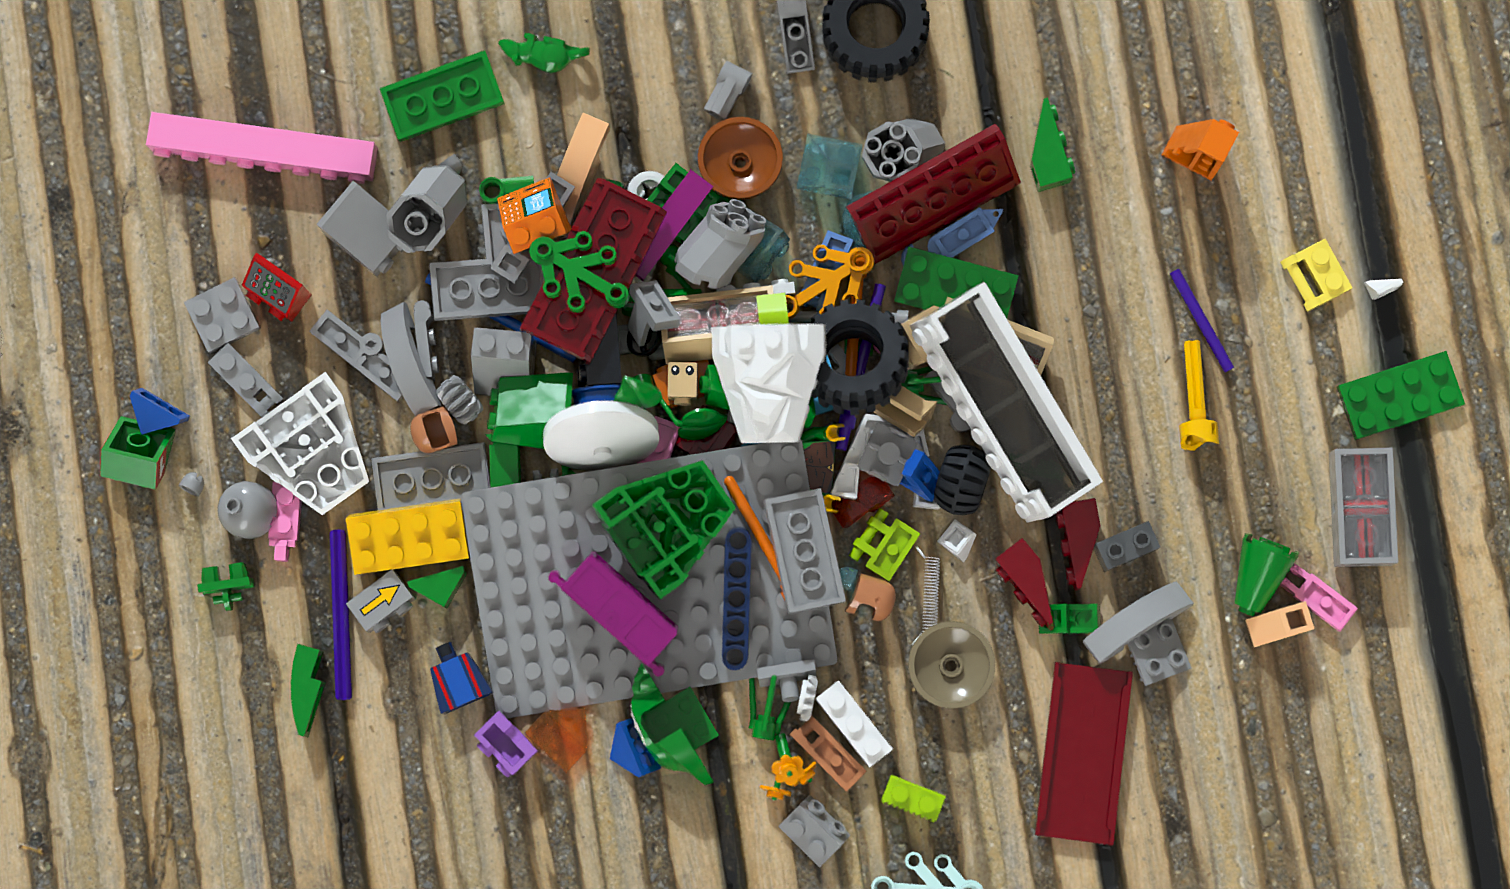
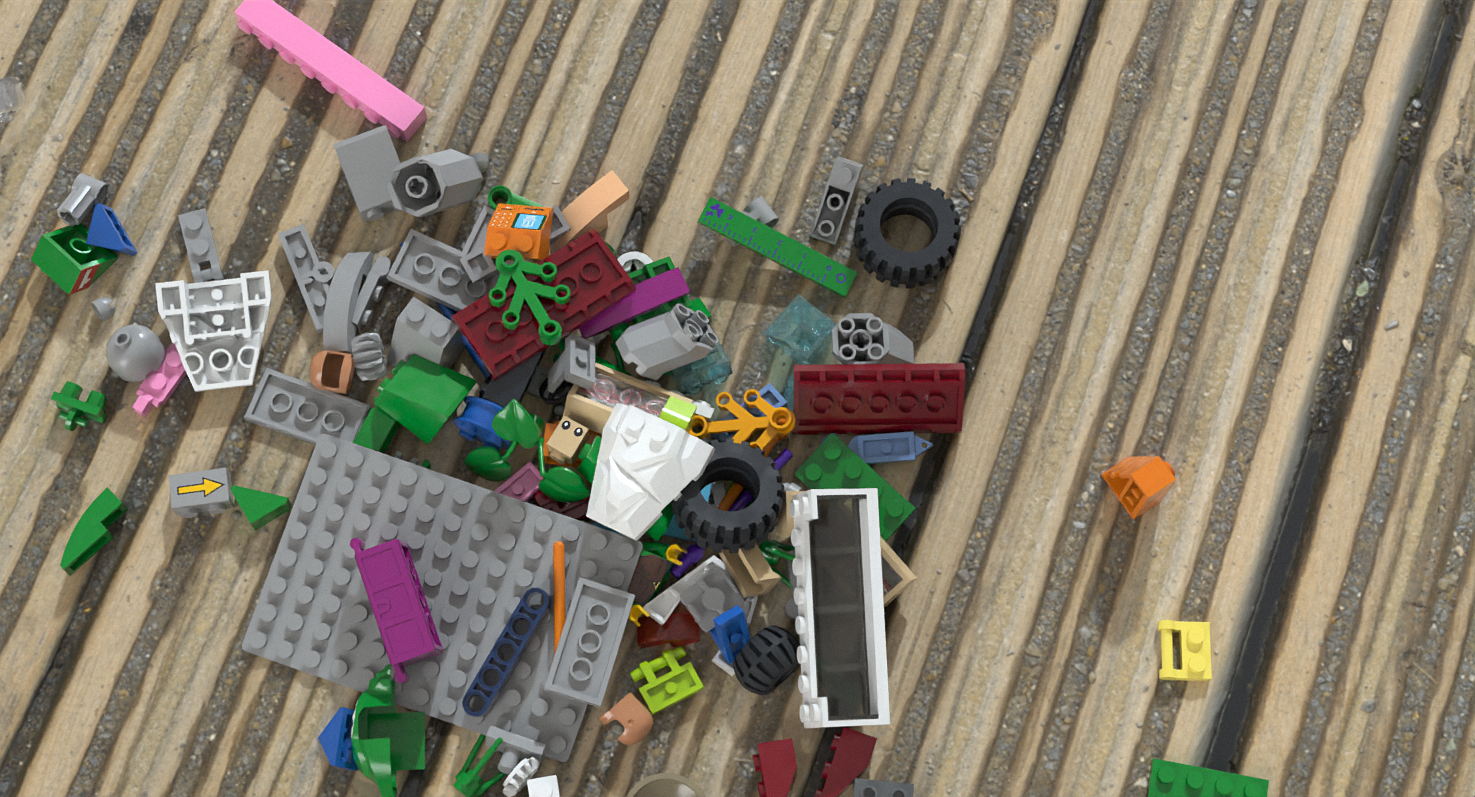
camera: 20 degrees right, 10 degrees down
light grey plate [184,277,261,354] -> none
slope [241,252,311,322] -> none
dark purple axle [330,529,352,700] -> none
yellow brick [346,499,470,575] -> none
green plate [379,50,505,142] -> none
torso [430,642,493,715] -> none
medium lavender cylinder [474,711,538,778] -> none
green animal [498,33,590,73] -> none
clear orange slope [525,709,587,773] -> none
white dish [543,401,659,471] -> none
green wedge [592,460,736,600] -> none
dark orange dish [698,117,783,200] -> none
clear light blue hinge [839,567,859,591] -> none
white piece [911,546,940,645] -> none
white slope [937,519,976,563] -> none
green slope [1030,97,1075,192] -> none
dark purple bar [1169,269,1235,373] -> none
yellow piece [1179,340,1219,451] -> none
white slope [1364,279,1403,300] -> none
none -> light grey piece [57,173,108,227]
none -> green tile [697,197,858,298]

